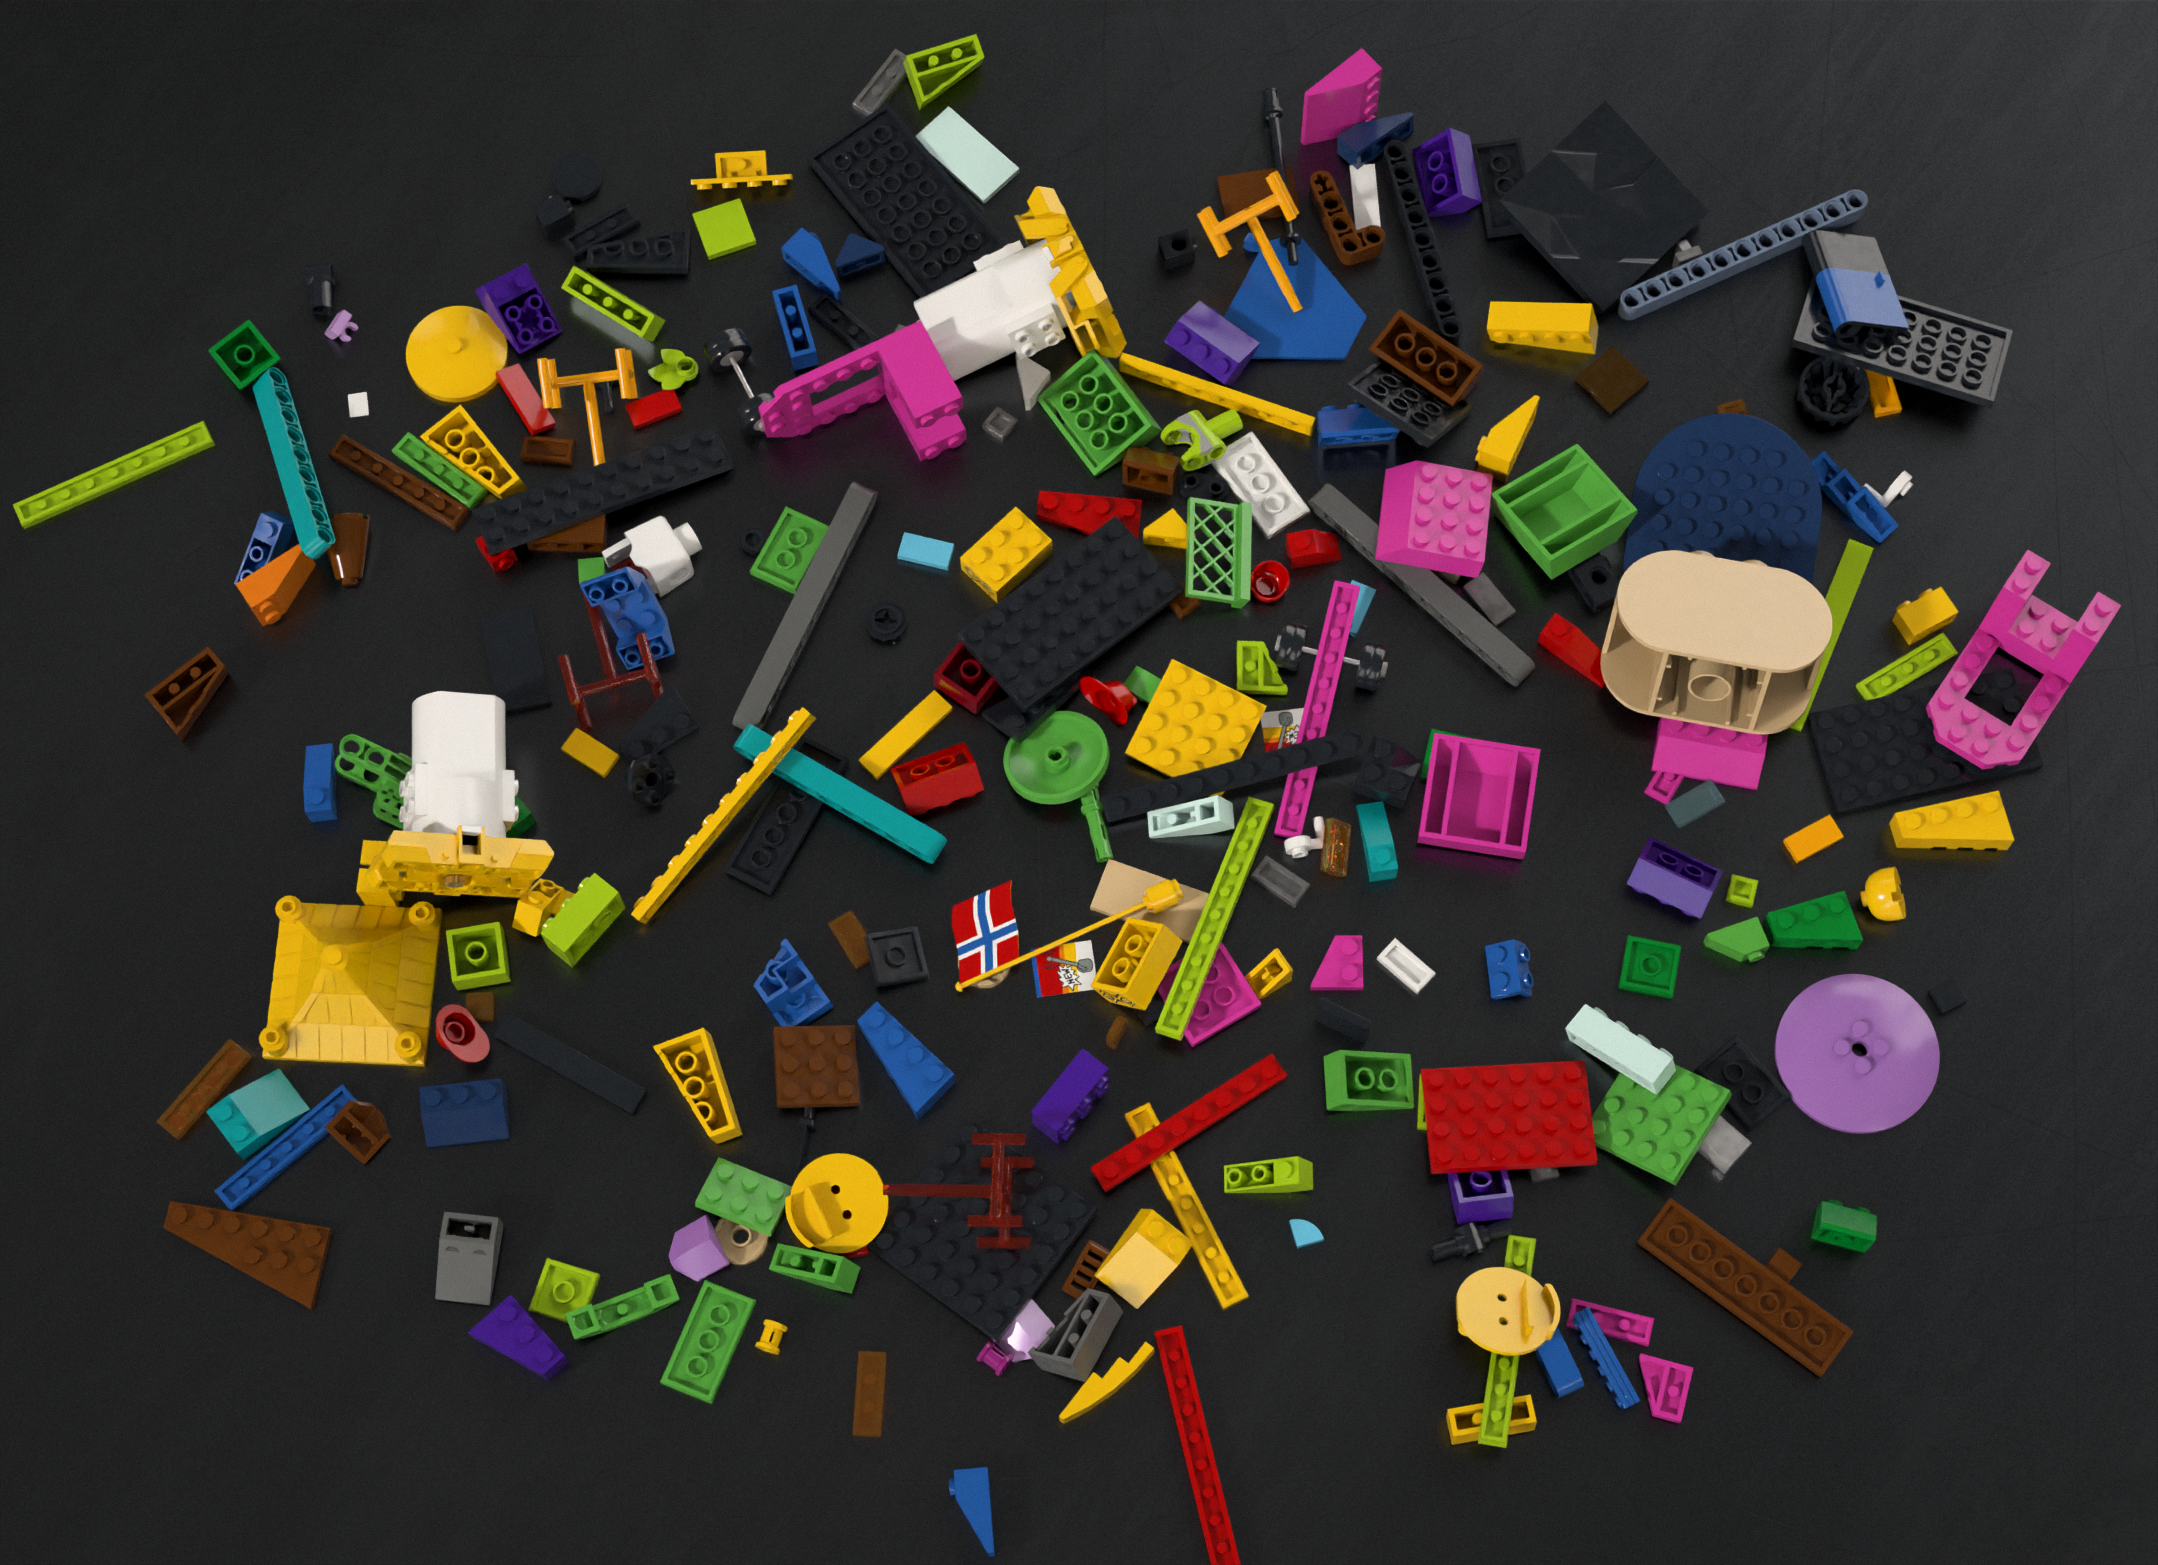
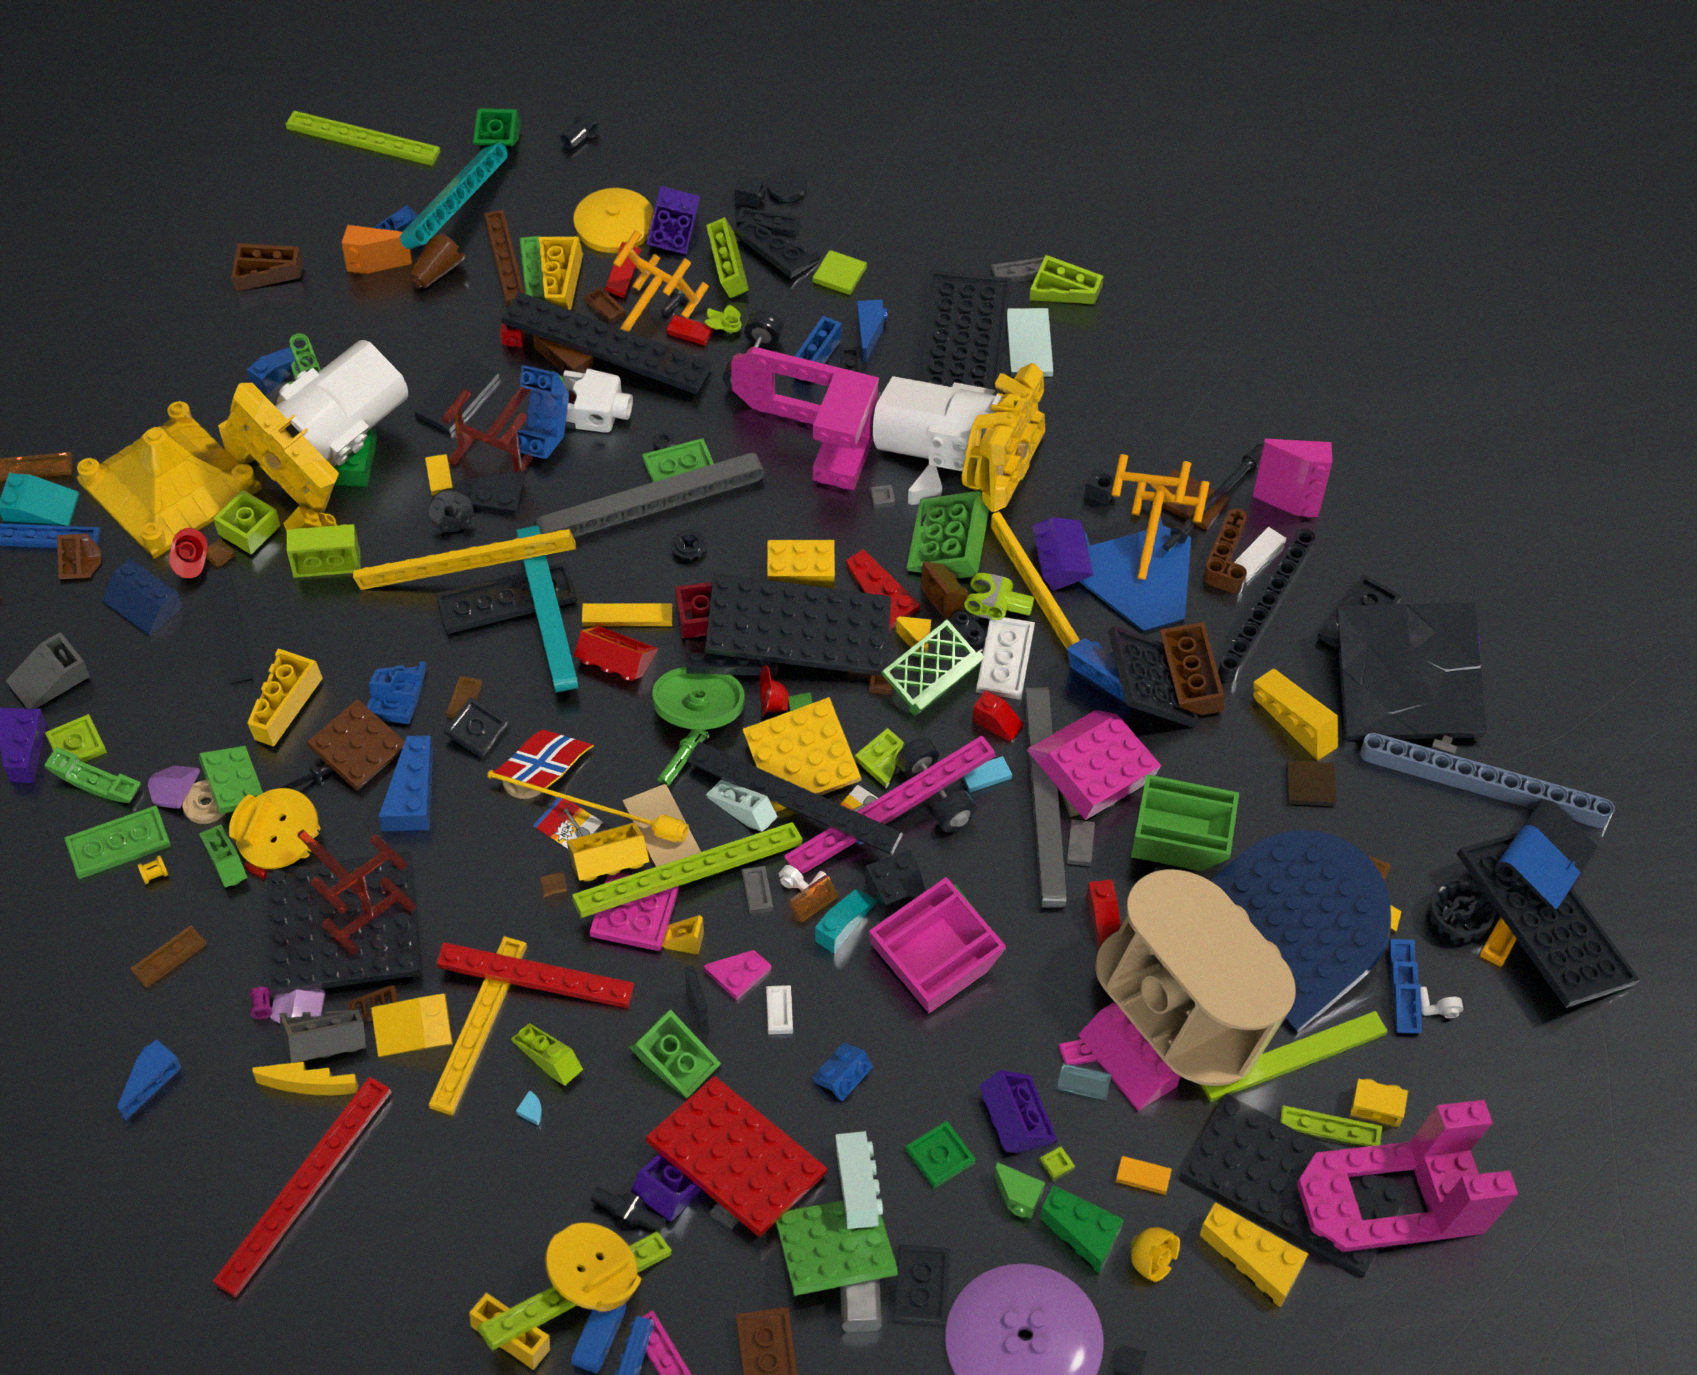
camera: 40 degrees right, 15 degrees down
lavender tile [324,310,358,342] -> none
white sticker [348,392,369,417] -> none
yellow bracket [691,150,793,190] -> none
dark blue slope [835,233,886,278] -> none
medium azure tile [897,532,955,571] -> none
dark purple brick [1031,1048,1110,1144] -> none
red hair [1250,560,1290,603] -> none
dark blue slope [1337,112,1414,170] -> none
dark purple slope [1412,128,1482,217] -> none
yellow slope [1475,395,1540,483] -> none

